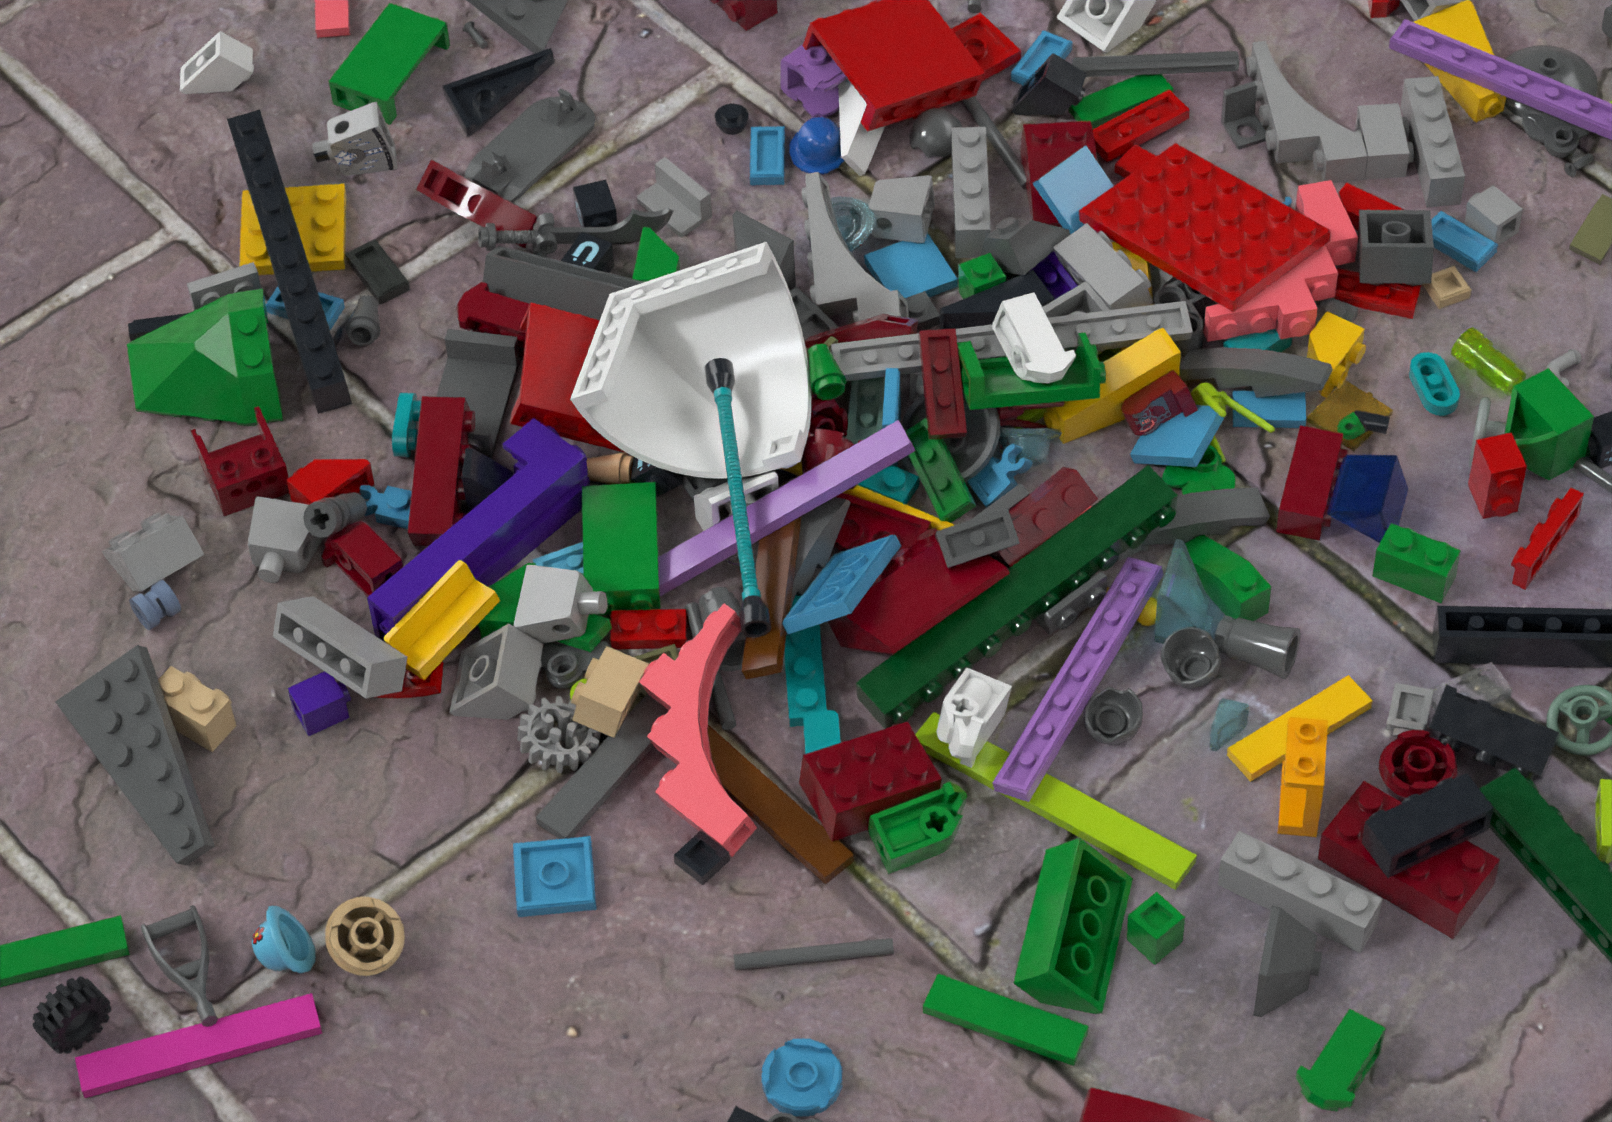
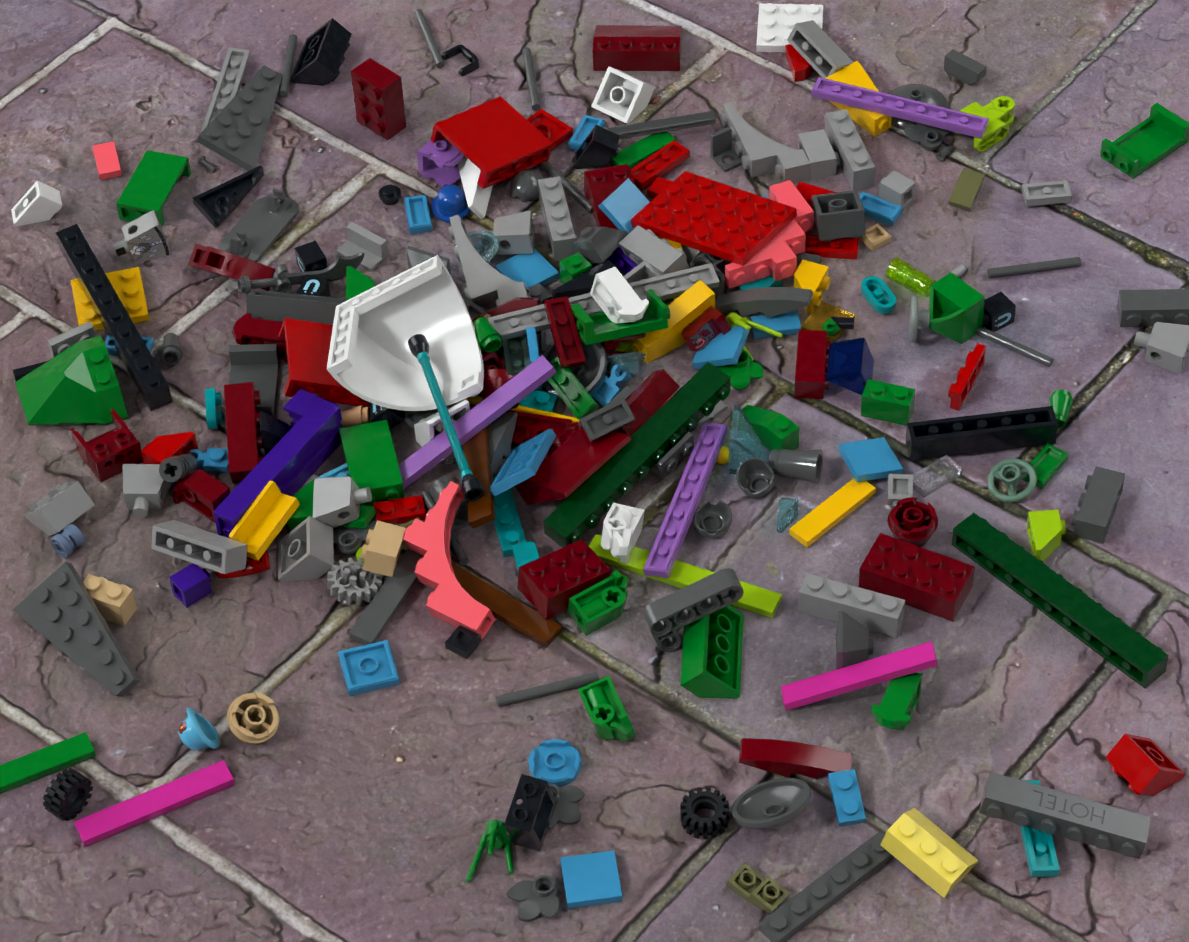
camera: 10 degrees left, 5 degrees down
dark grey piece [141,905,218,1026] -> none
pearl dark grey tile [345,239,410,305] -> none
green tile [923,974,1089,1066] -> none
green panel [1127,892,1185,965] -> none
dark grey slope [1142,488,1270,544] -> none
light orange panel [1277,717,1328,837] -> none
black brick [1362,773,1493,878] -> none
black wedge [1429,684,1560,780] -> none
red brick [1468,432,1527,519] -> none
none -> green piece [578,676,636,742]
none -> dark grey beam [643,568,744,652]
none -> dark pink tile [781,641,938,711]
none -> dark azure tile [838,437,903,482]

